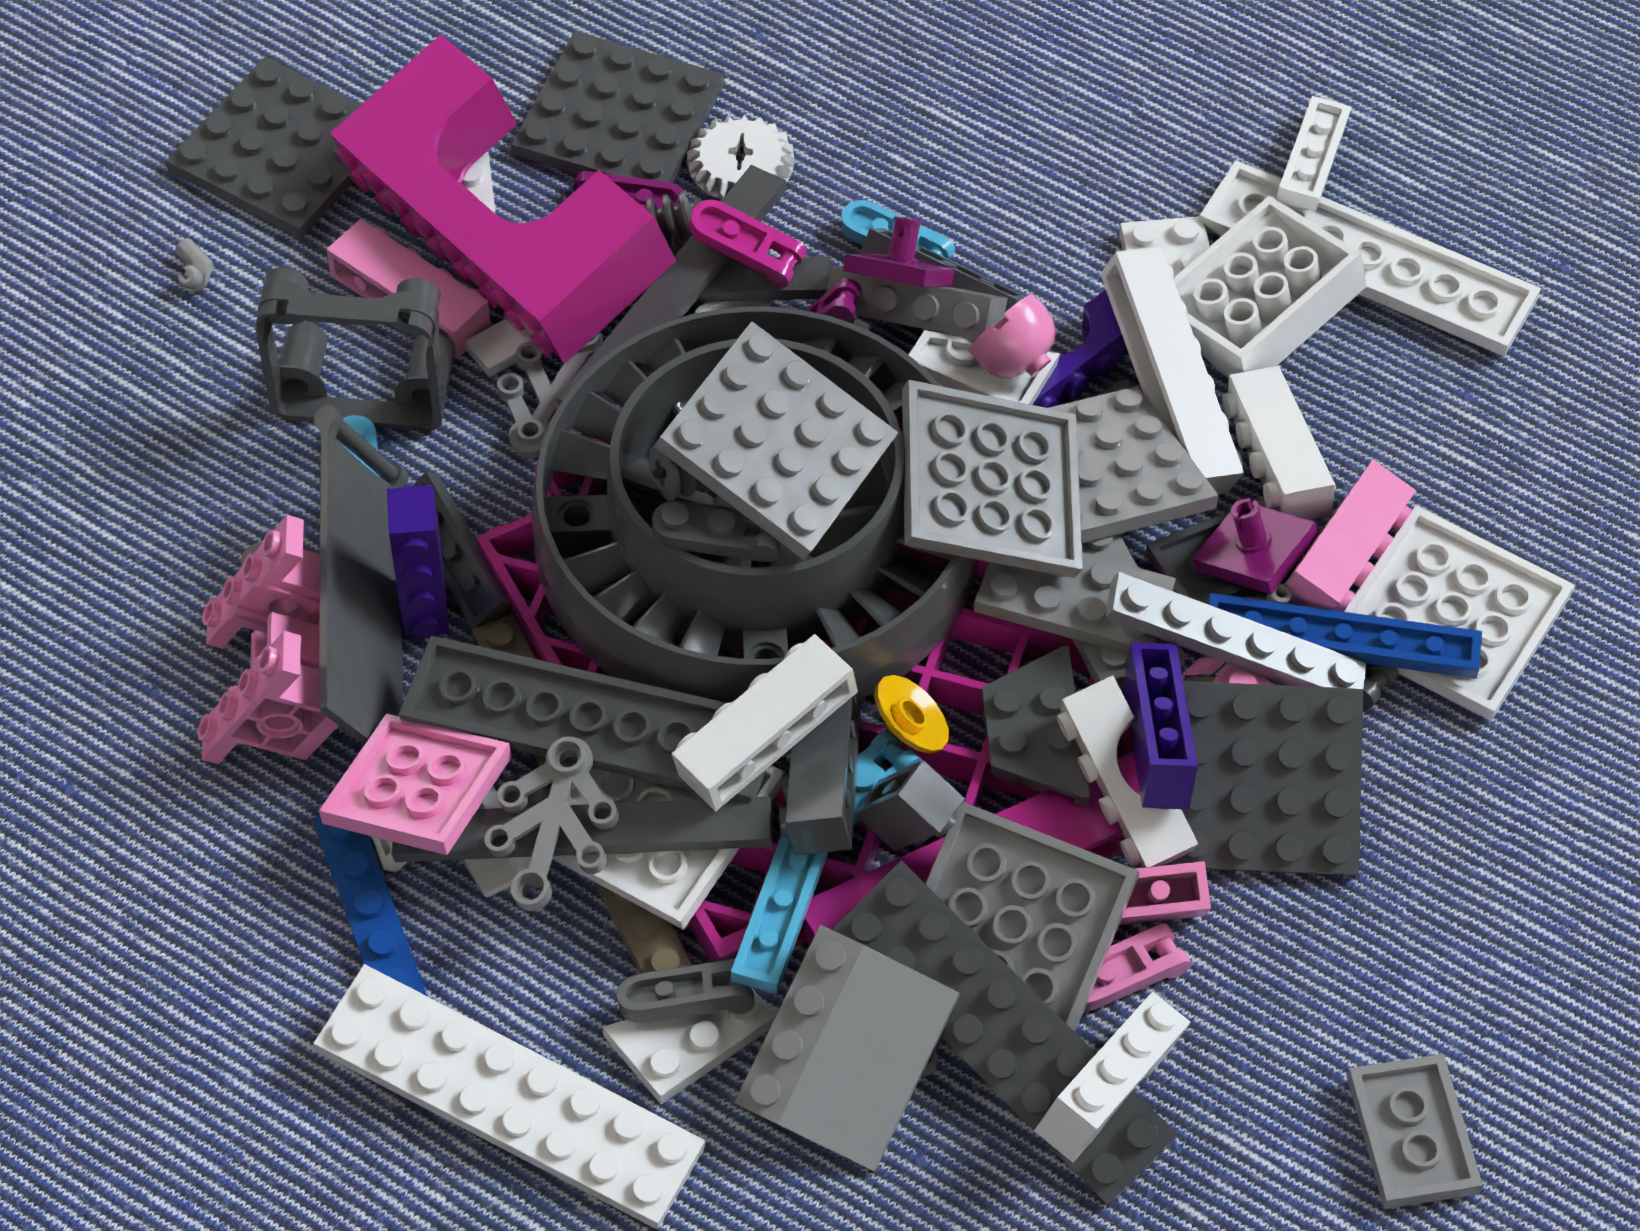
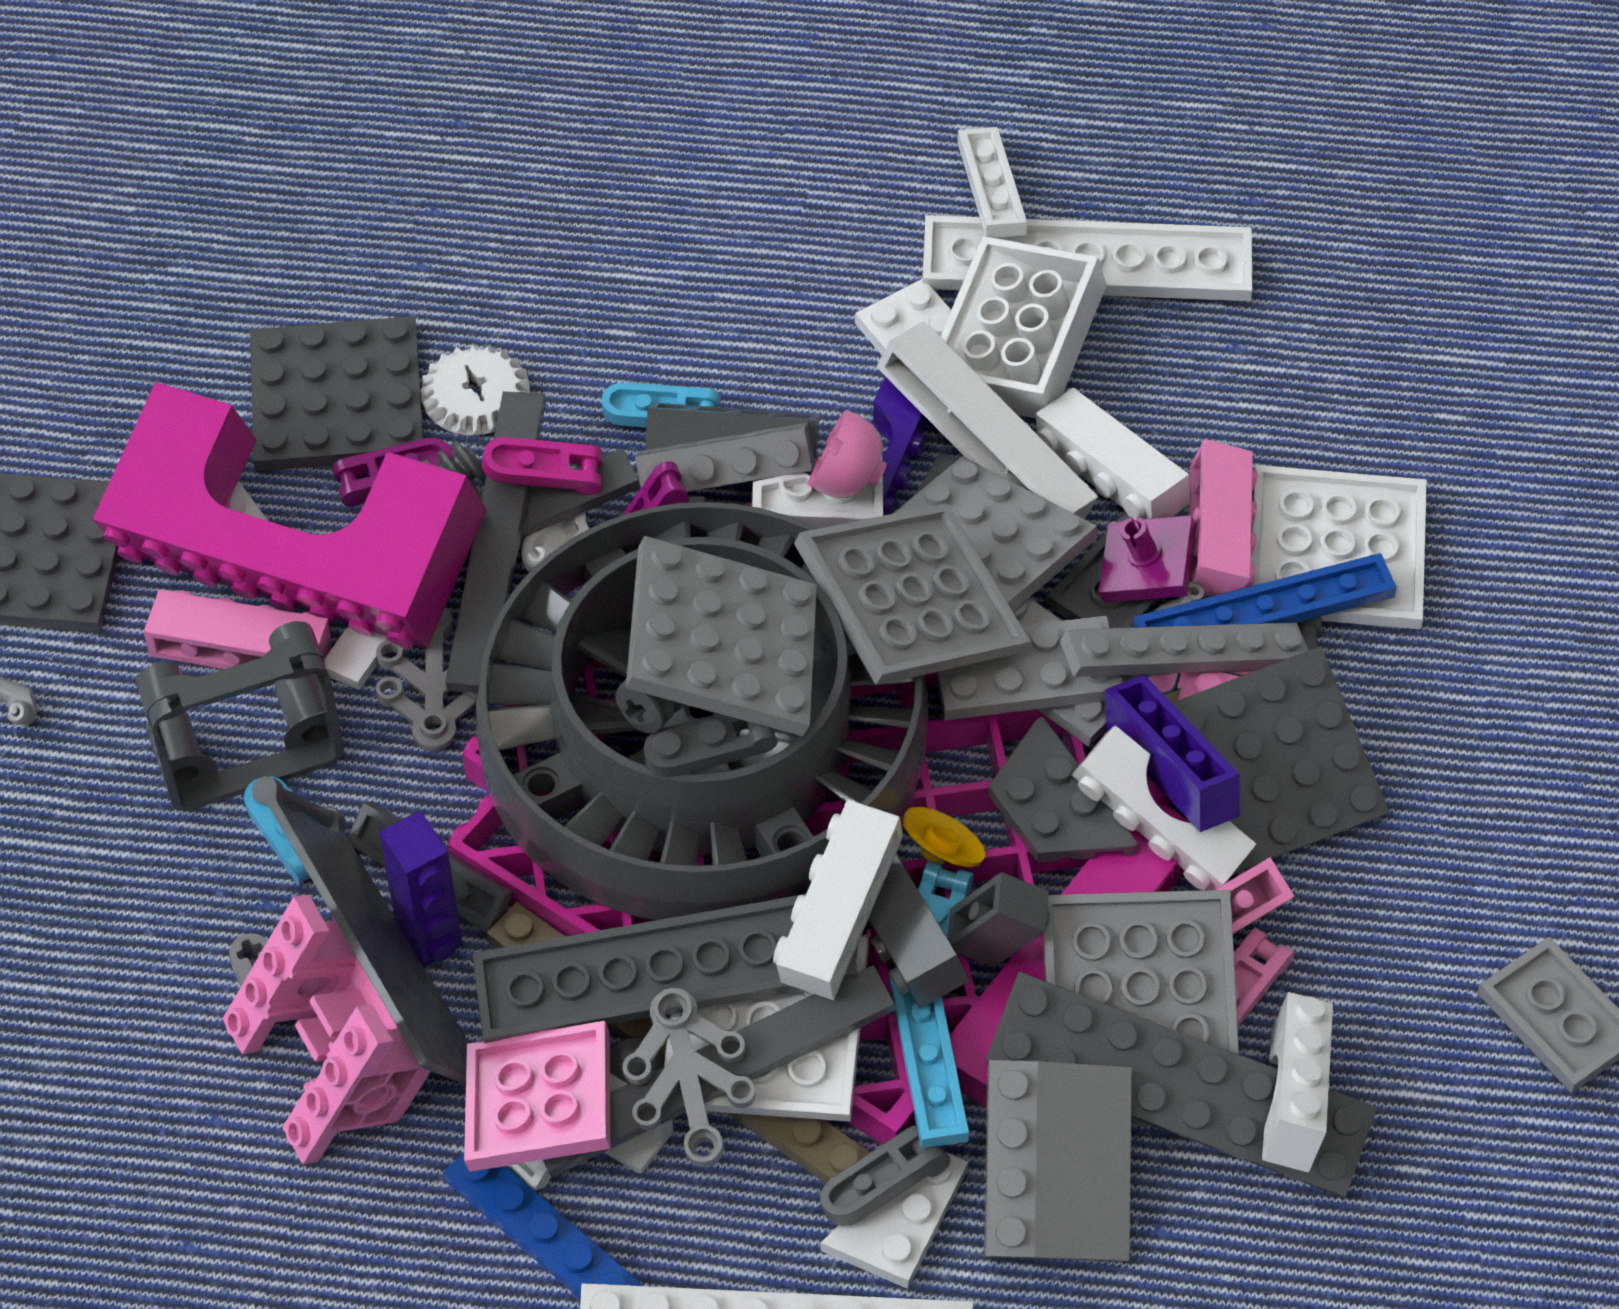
camera: 25 degrees left, 0 degrees up
magenta tile [843,216,955,287] -> none

